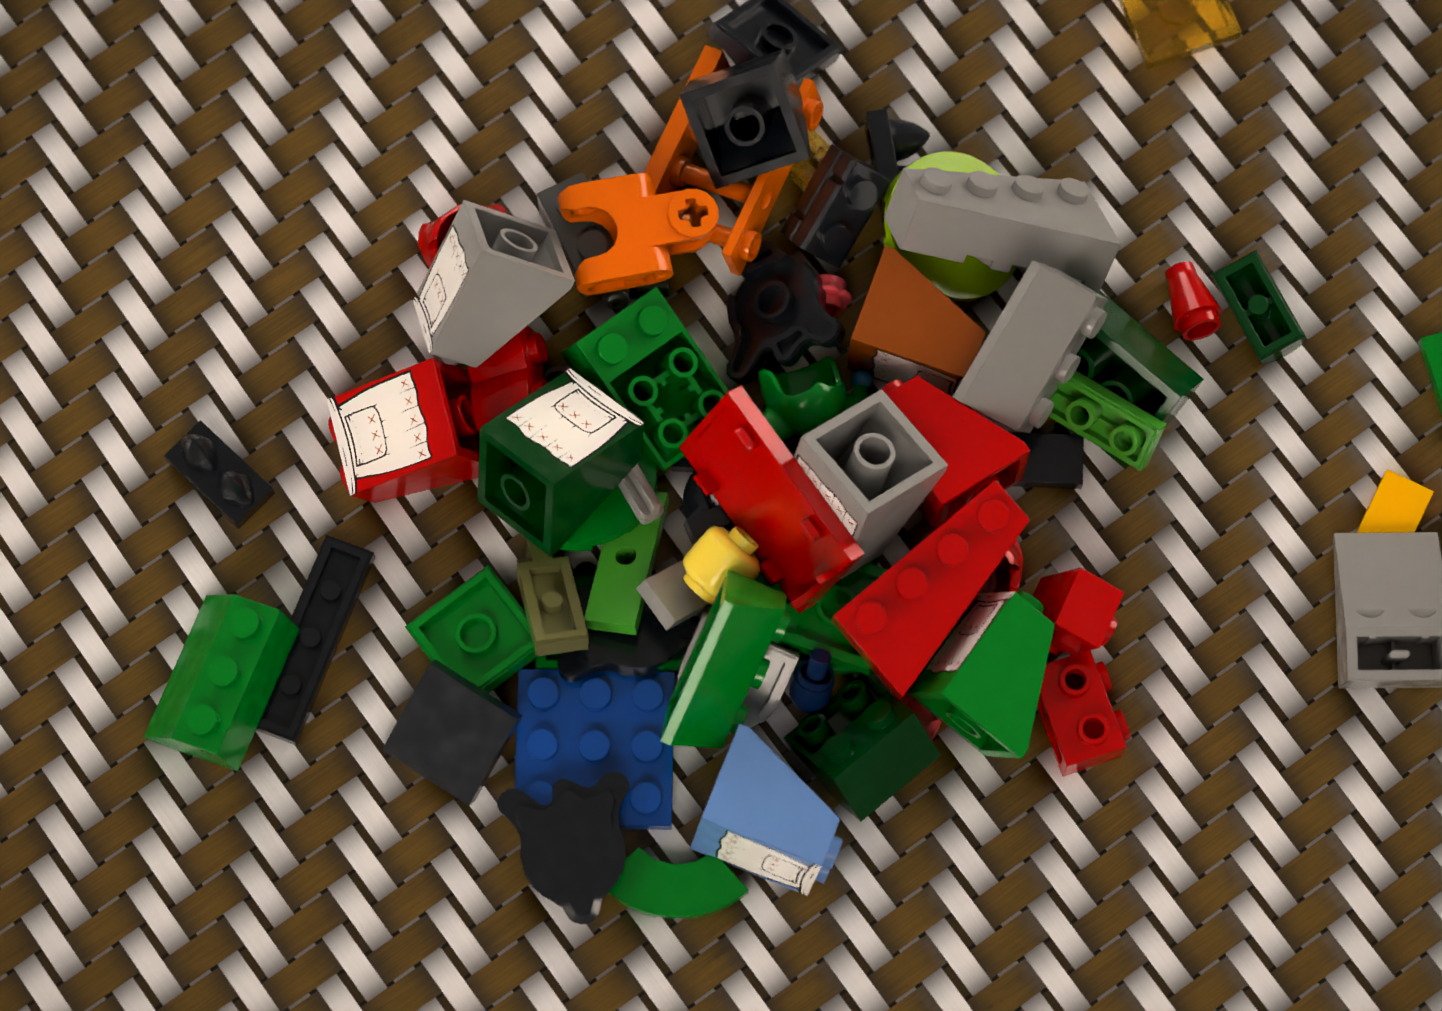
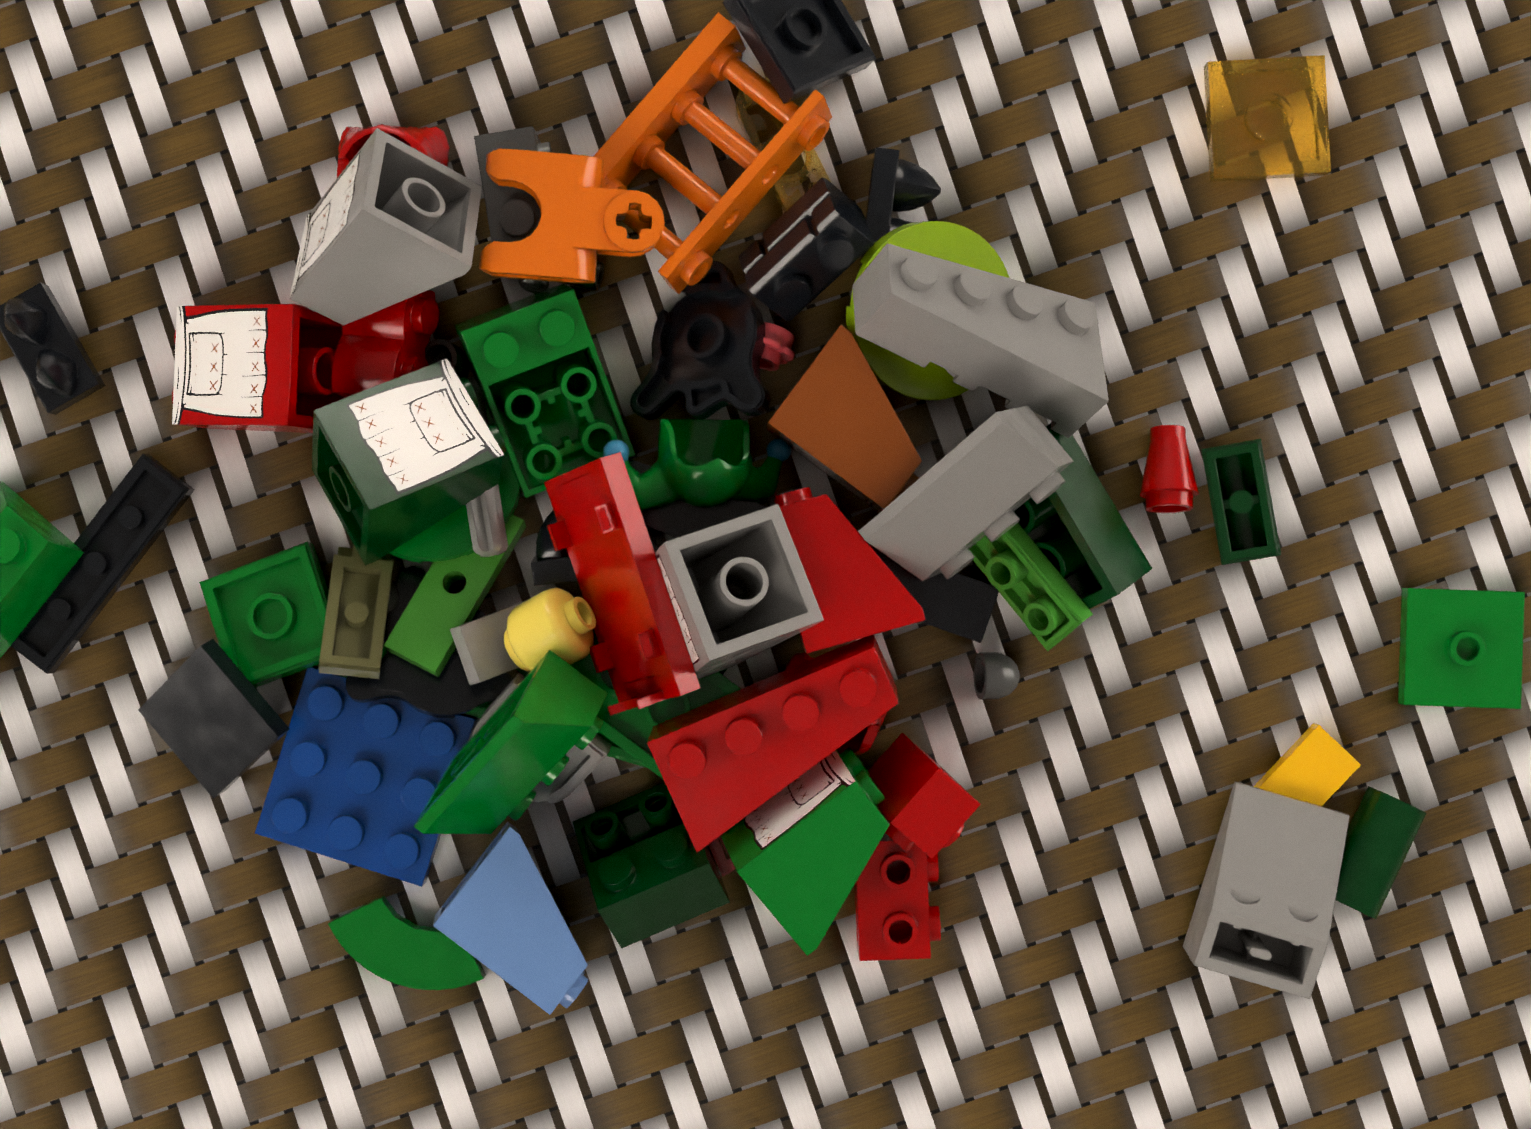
camera: 15 degrees right, 15 degrees up
black tile [497,772,630,924] -> none
black slope [679,49,812,189] -> none
dark blue cylinder [789,648,835,713] -> none
none -> dark grey hinge [973,652,1020,699]

